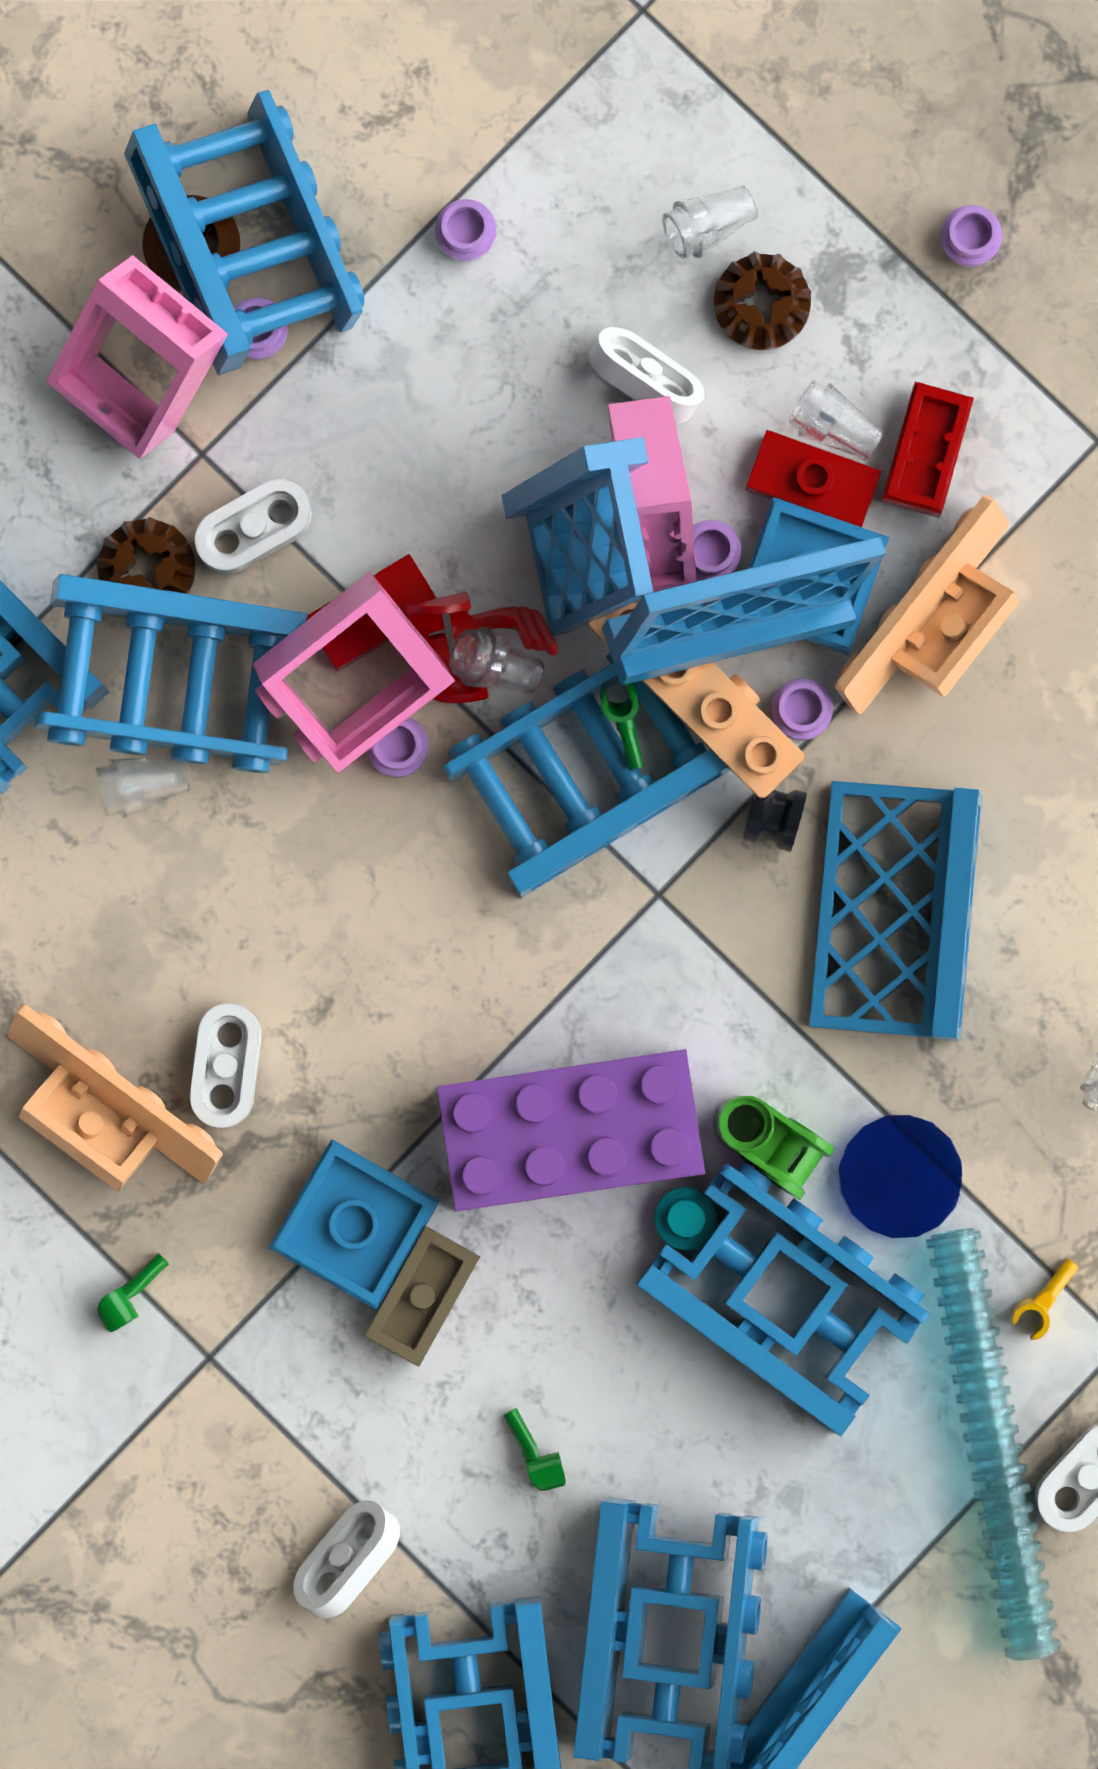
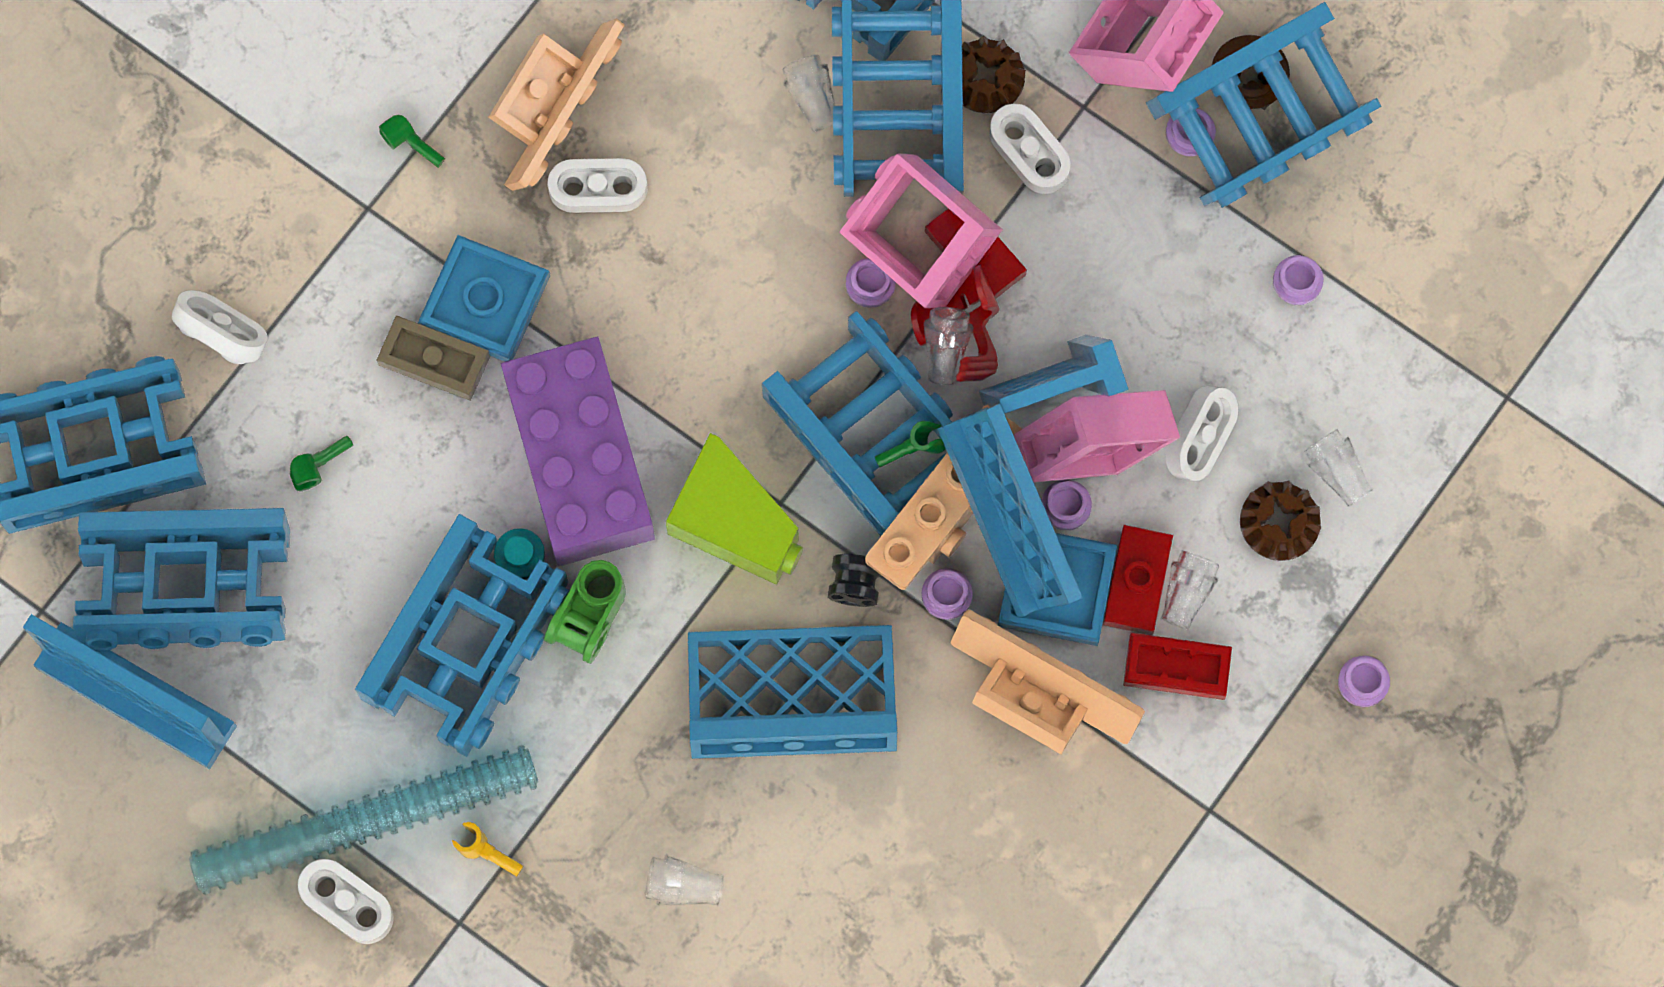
camera: 85 degrees right, 10 degrees down
clear blue tile [838,1115,963,1238] -> none
none -> lime slope [666,433,803,585]

